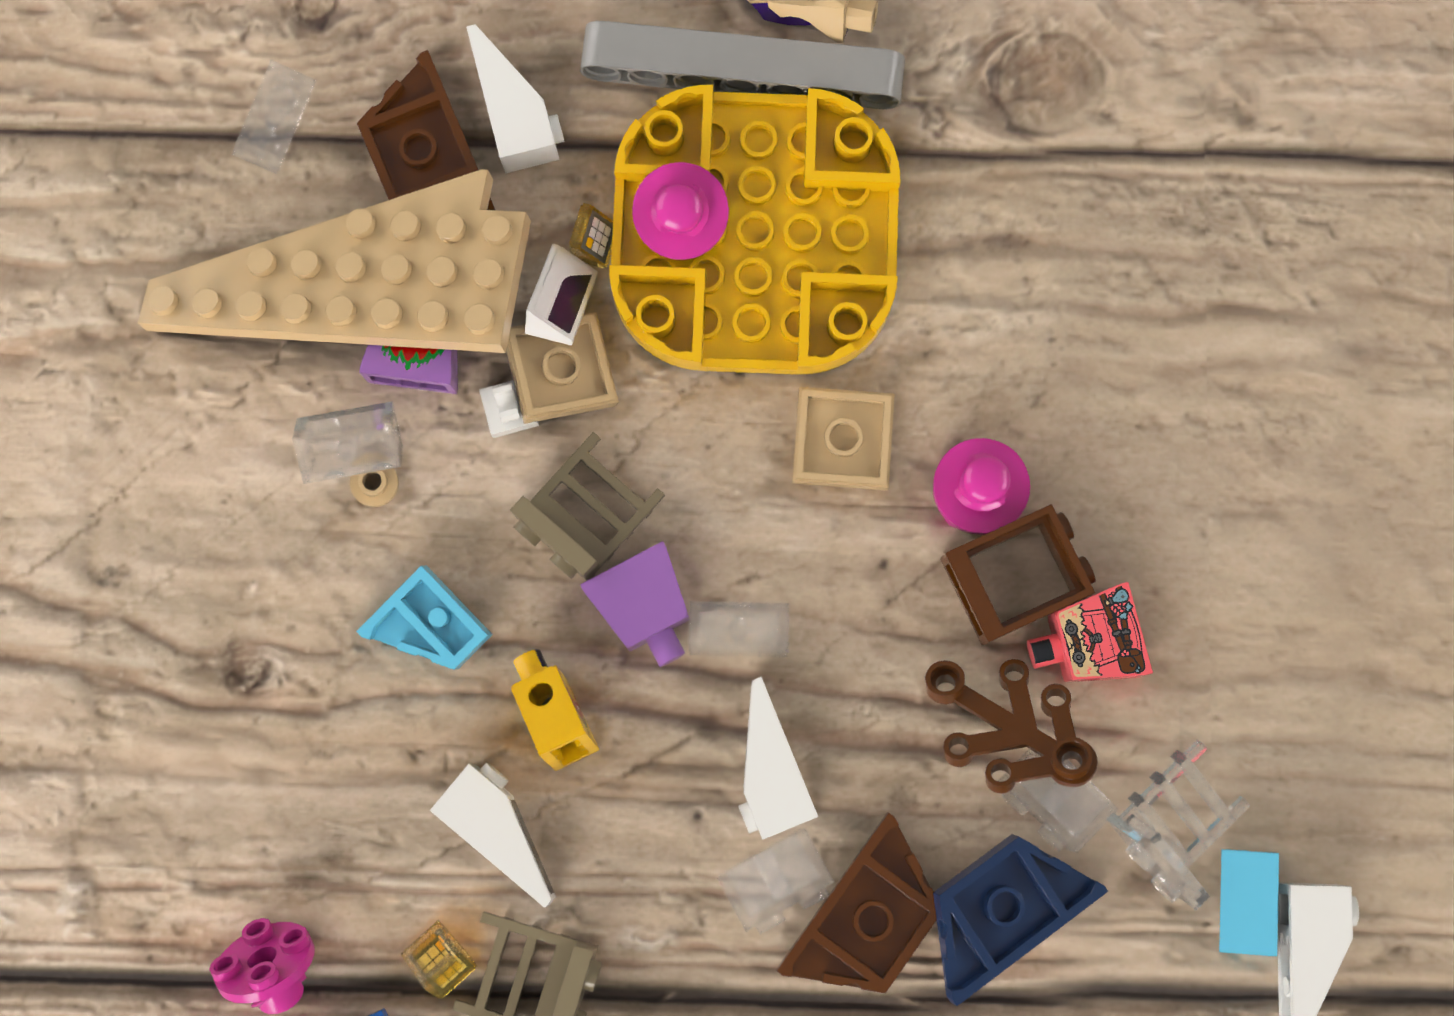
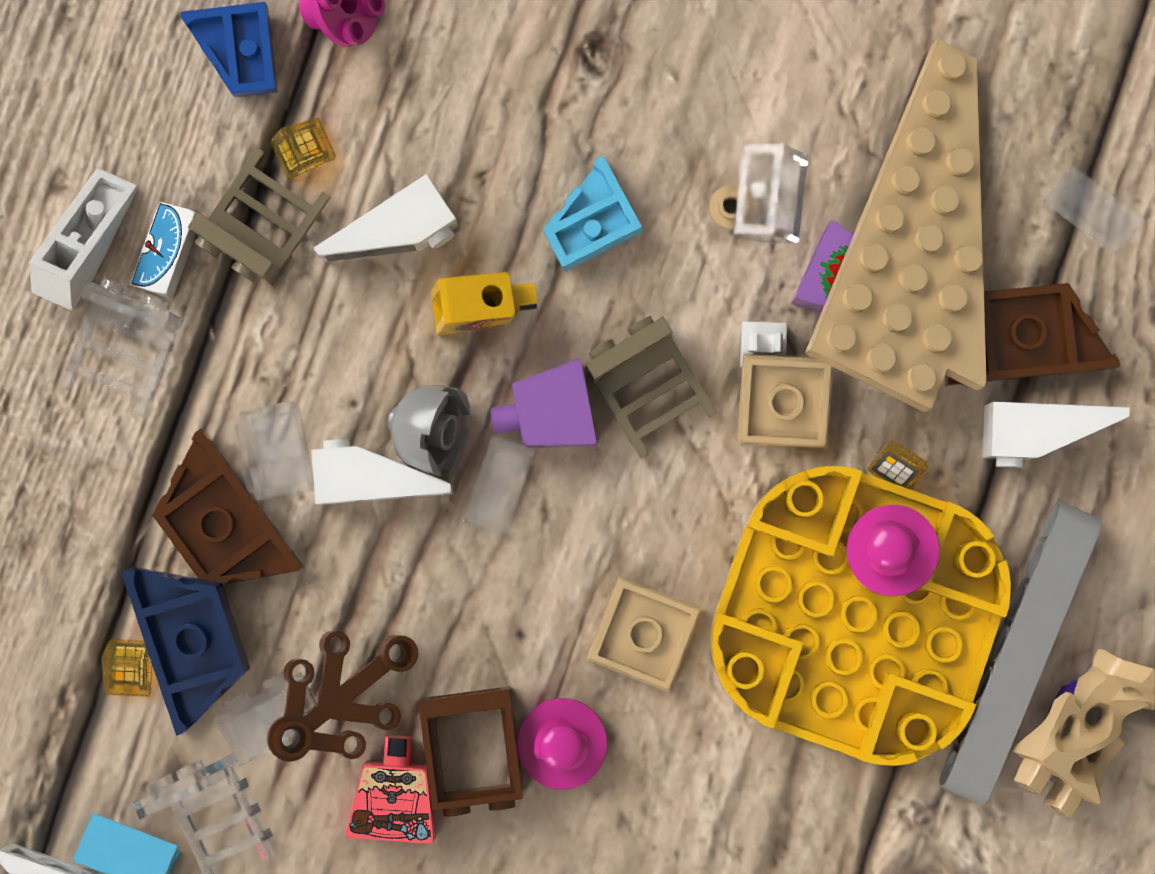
camera: 110 degrees right, 5 degrees up
white slope [525,244,598,345] -> none
none -> clear yellow slope [102,639,153,697]
none -> light grey cylinder [388,385,470,476]

